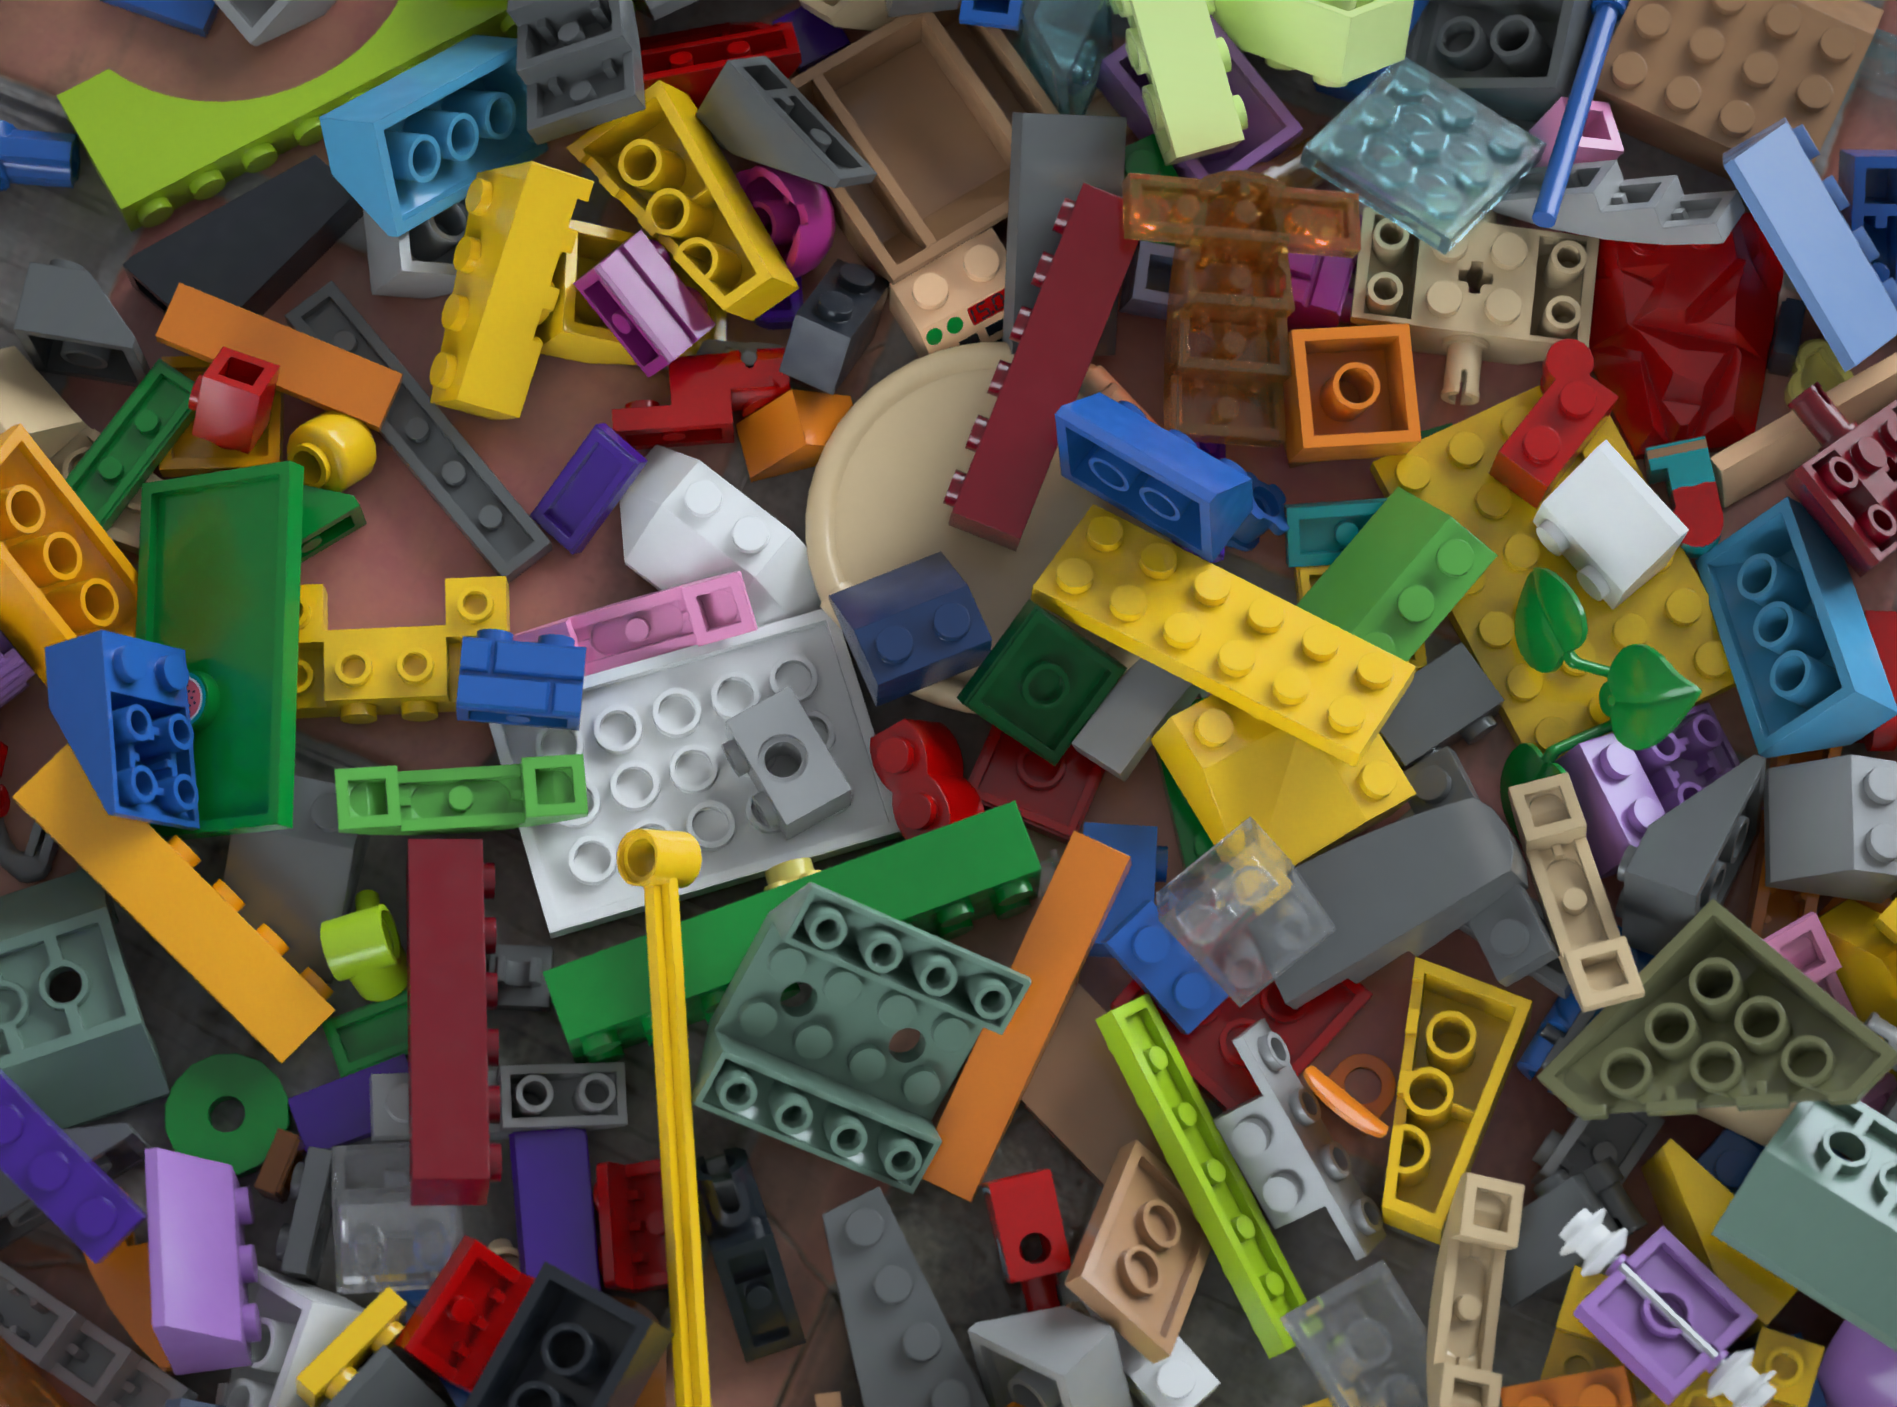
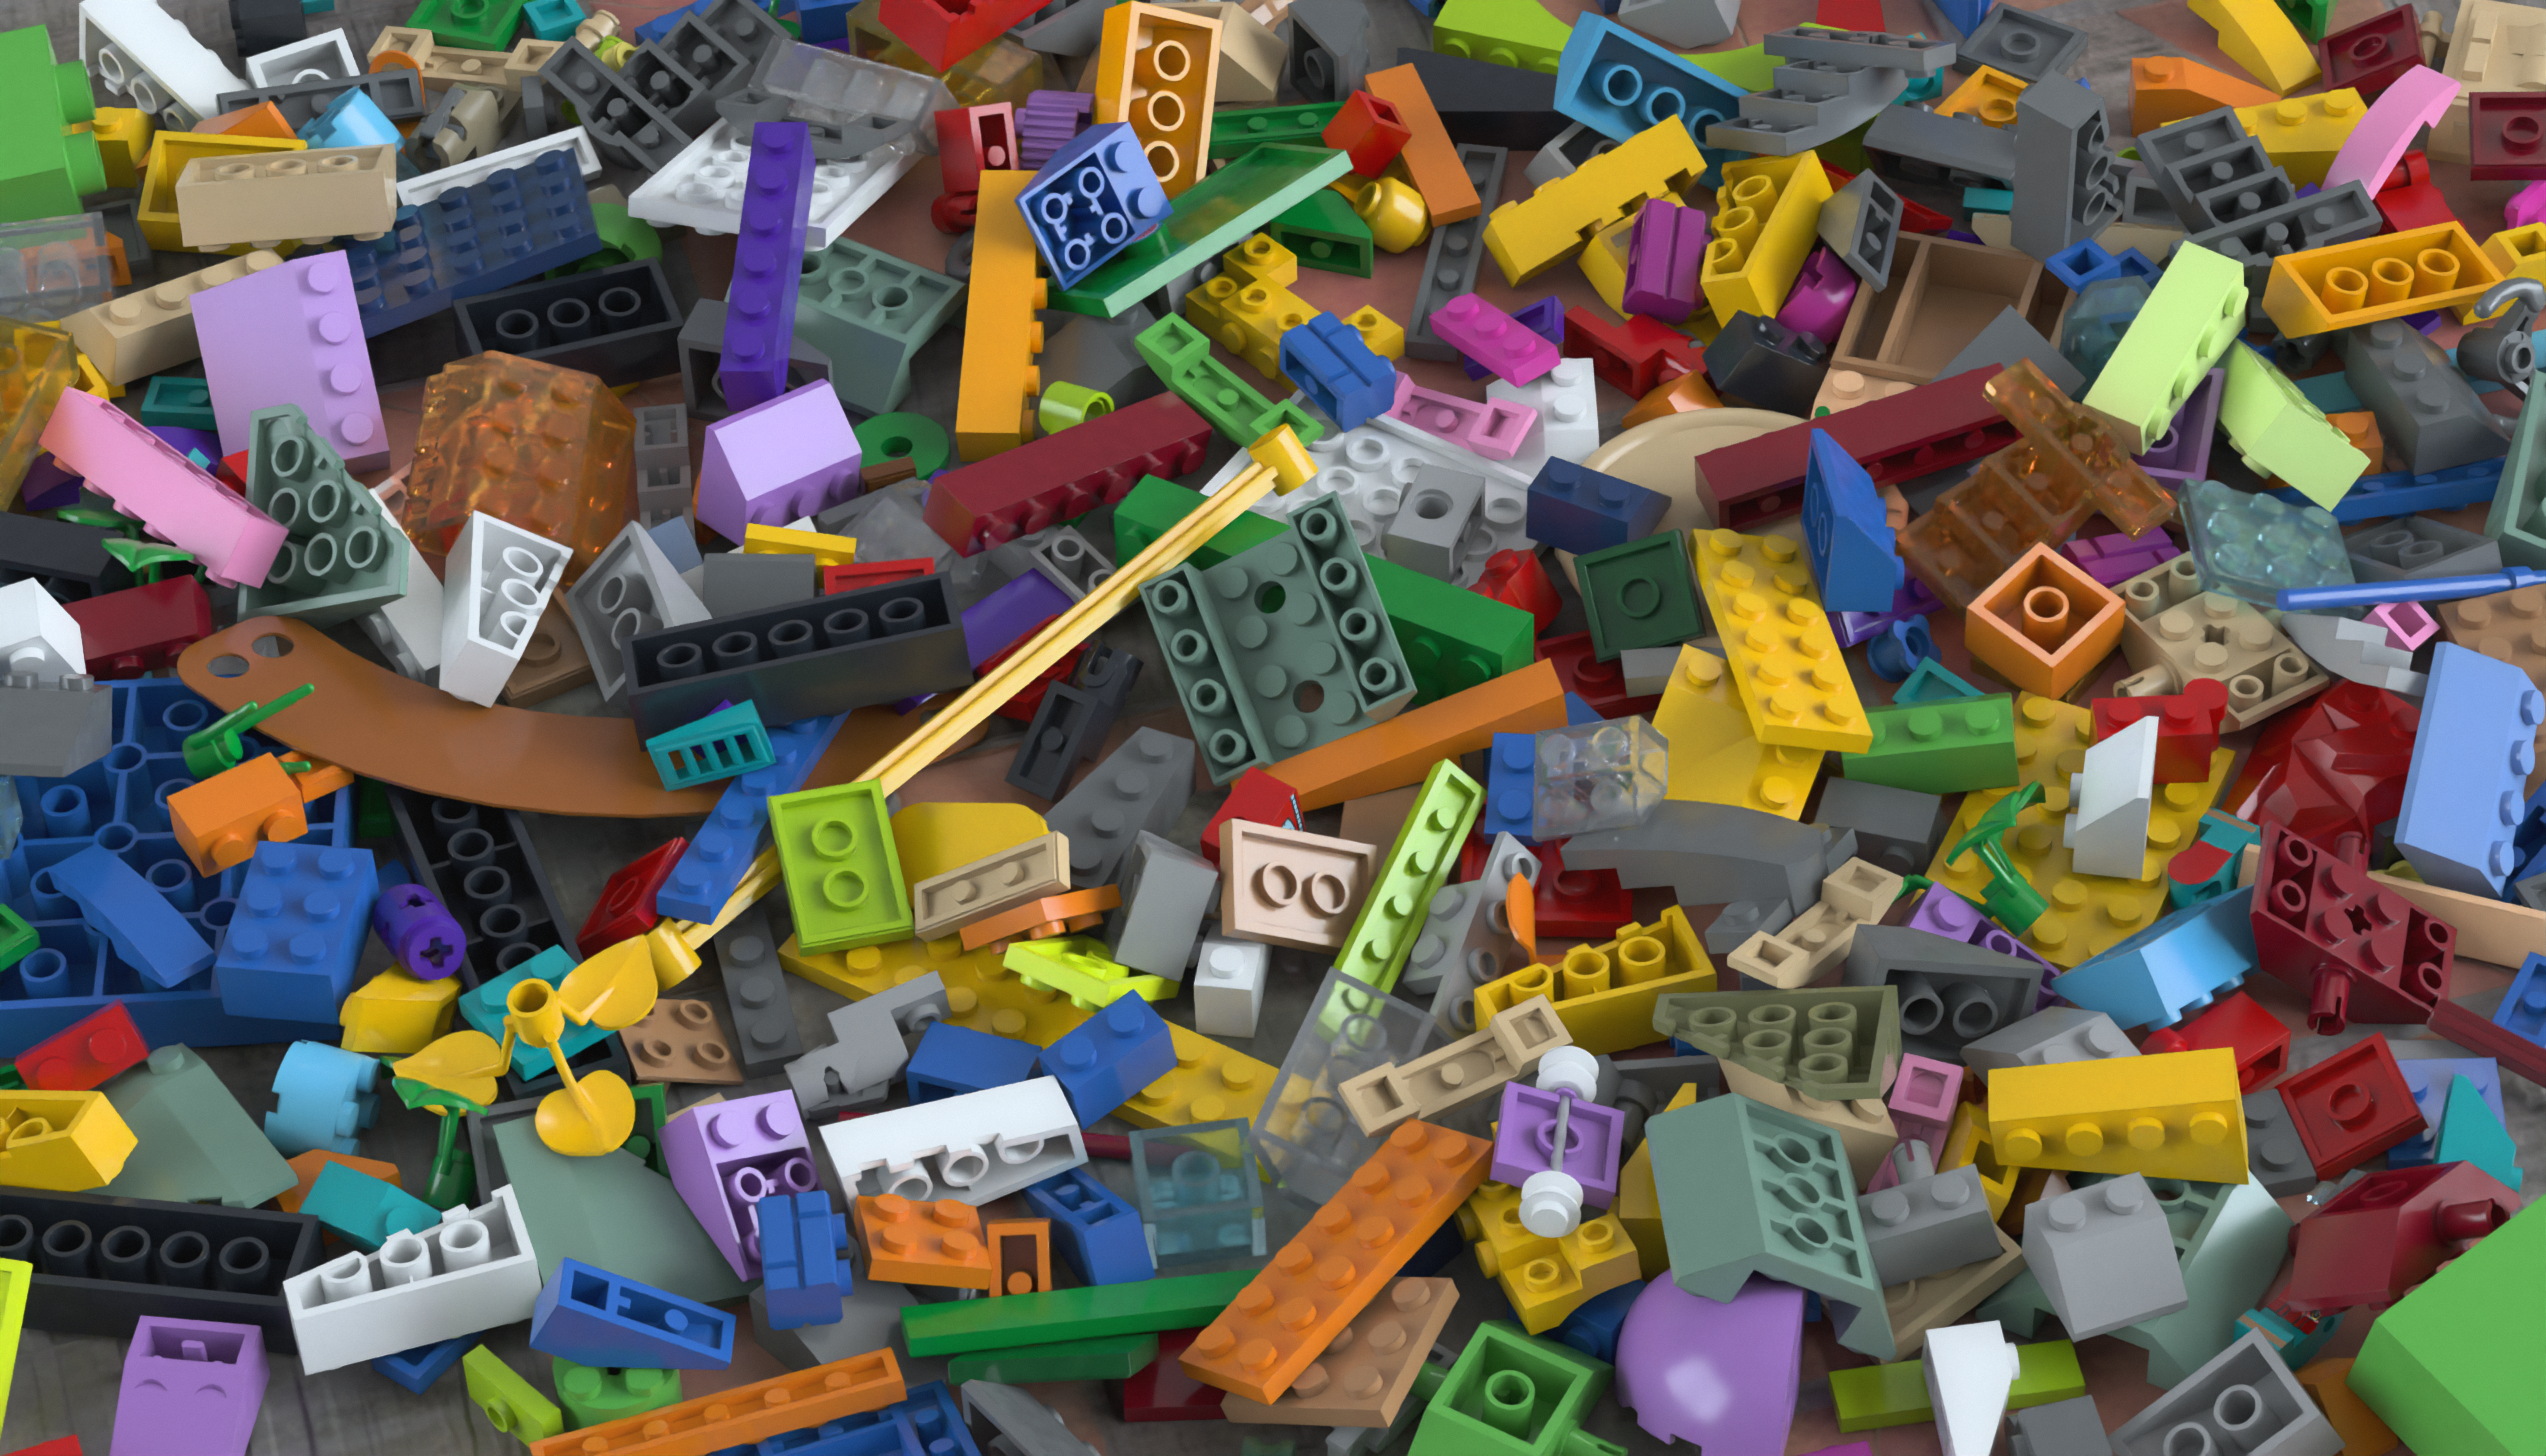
camera: 55 degrees right, 30 degrees down
none -> dark pink plate [1428,292,1561,388]

